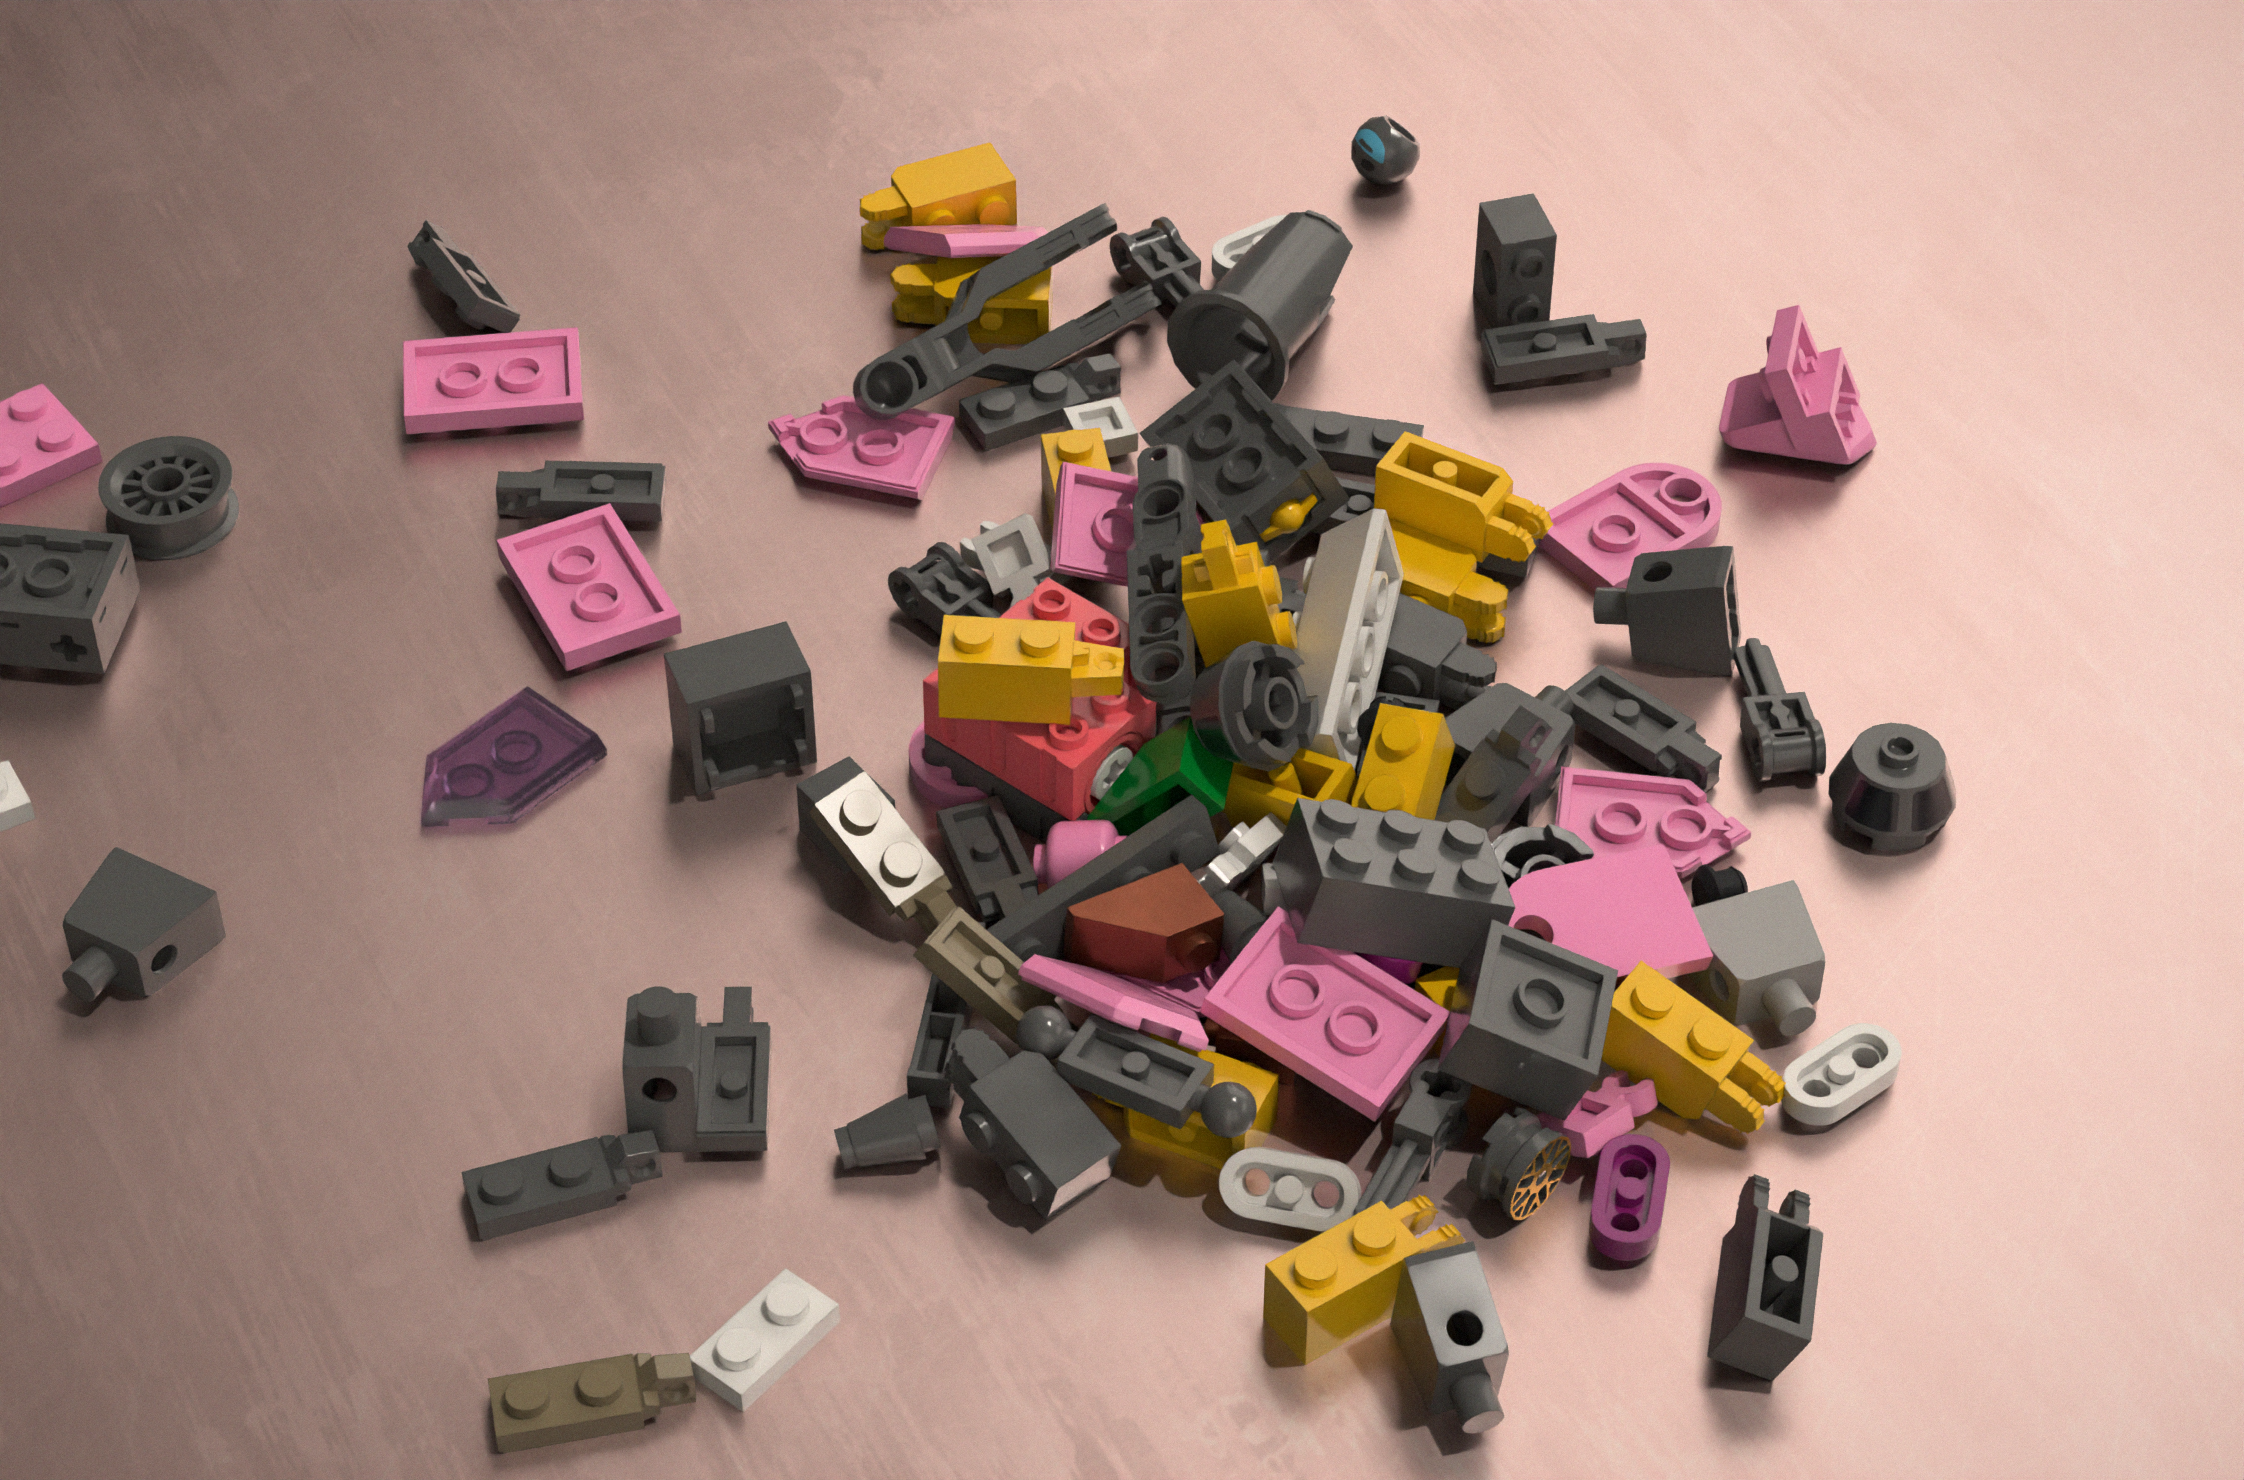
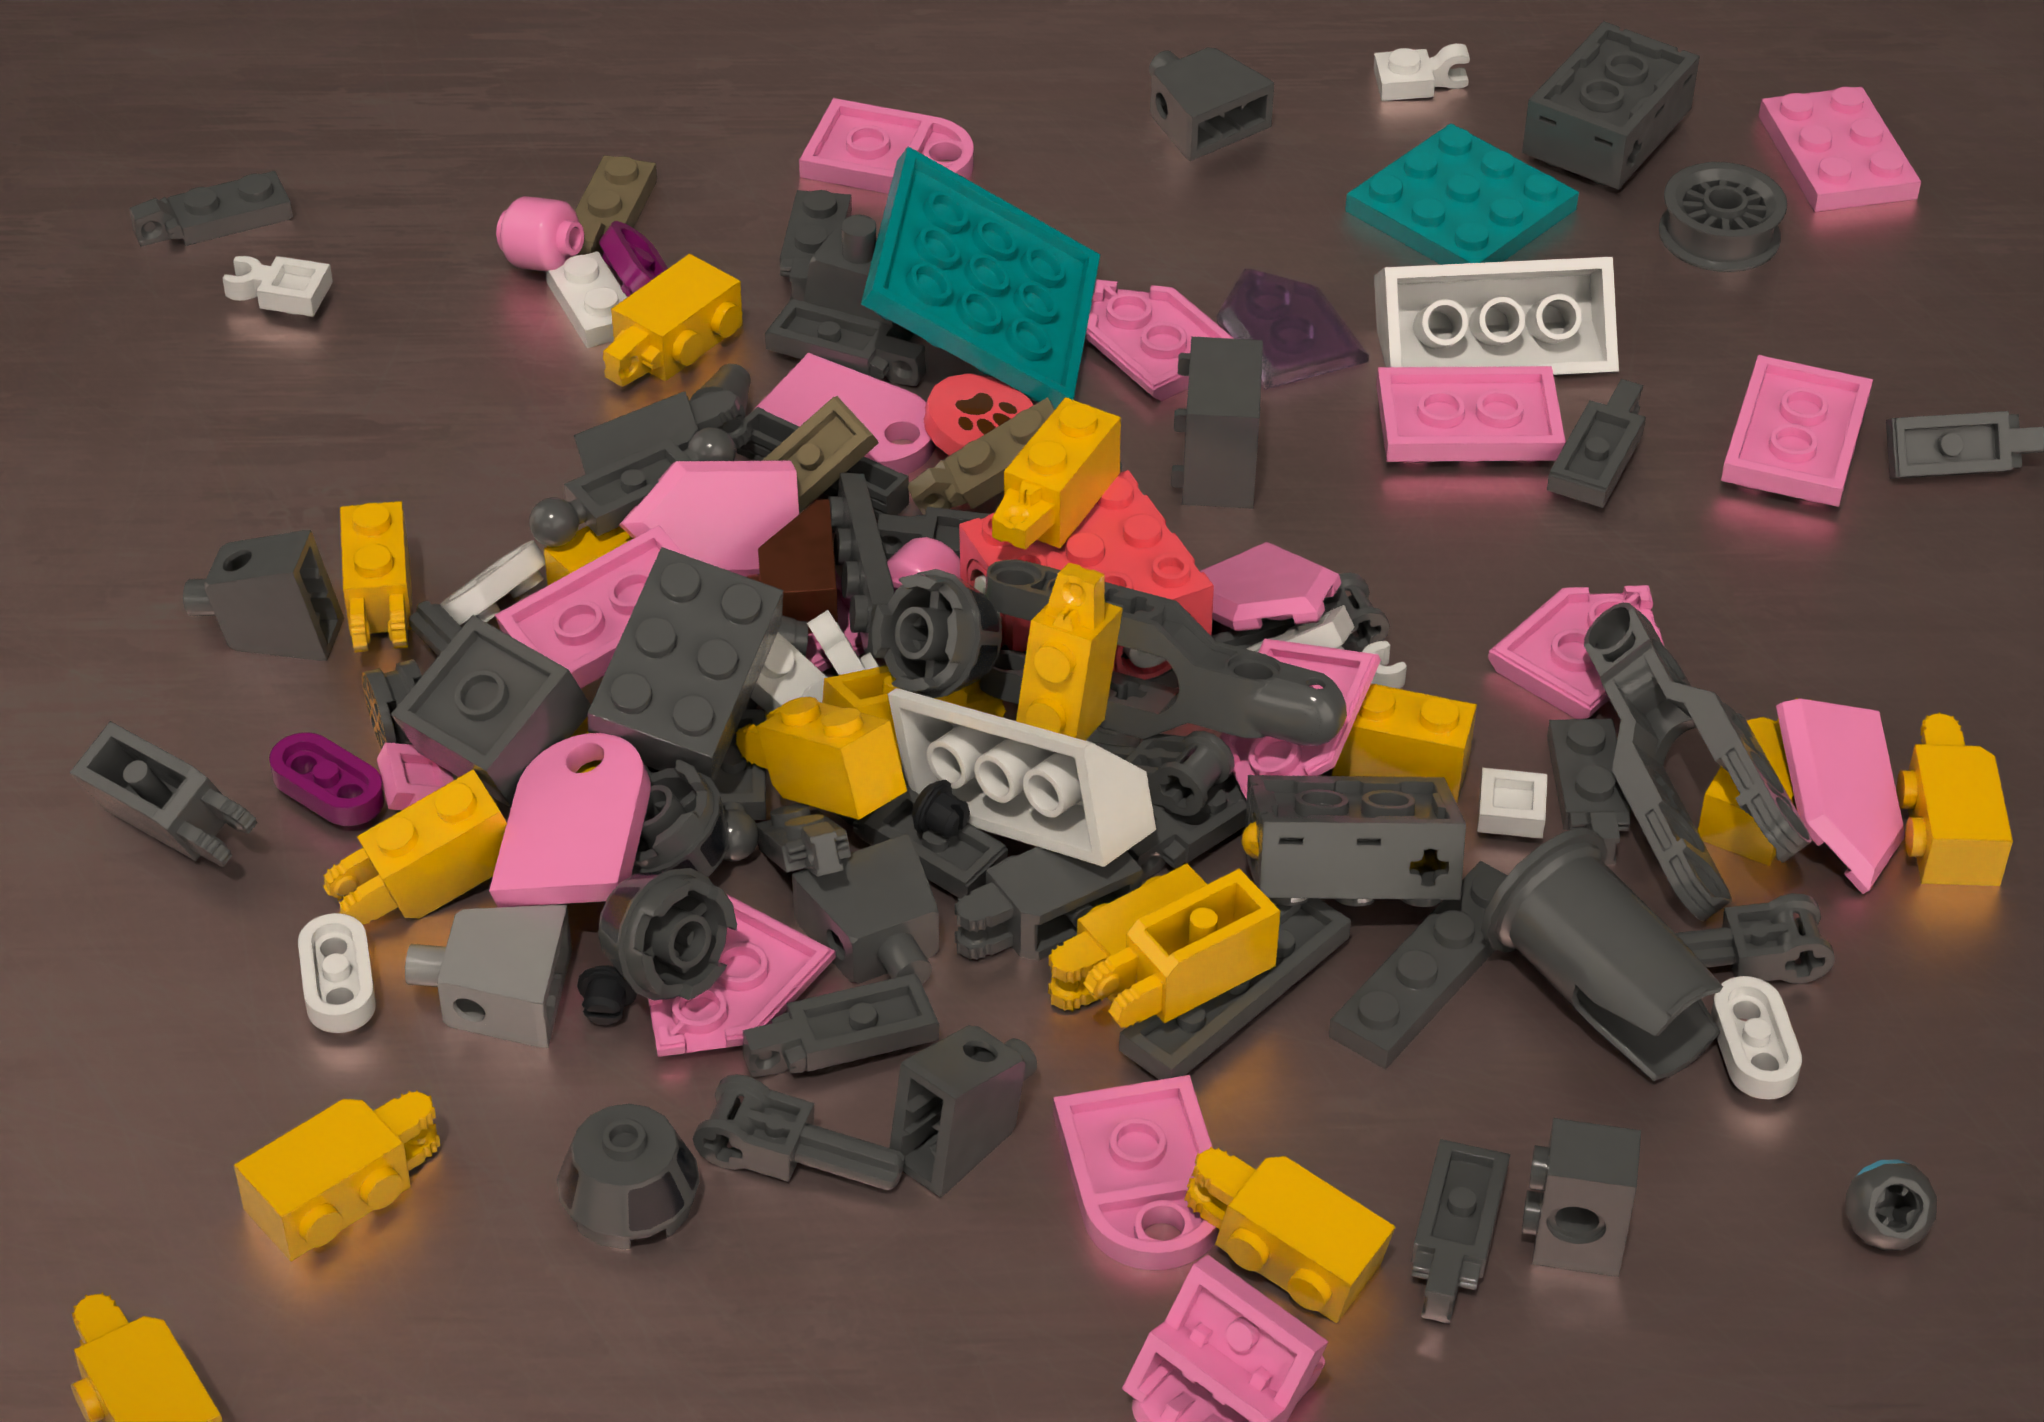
camera: 115 degrees right, 0 degrees up
none -> yellow hinge [234,1090,441,1262]
none -> bright pink head [496,196,584,272]
none -> dark grey cone [598,868,737,1001]
none -> magenta plate [599,221,668,297]
none -> yellow hinge [603,253,743,387]
none -> bright pink tile [756,353,936,475]
none -> bright pink tile [799,98,974,194]
none -> teal plate [861,146,1100,409]
none -> coral tile [924,373,1034,456]
none -> bright pink tile [1085,279,1234,401]
none -> yellow hinge [1184,1147,1396,1324]
none -> bright pink tile [1200,542,1341,631]
none -> teal plate [1345,123,1579,265]
none -> white slope [1374,257,1619,376]

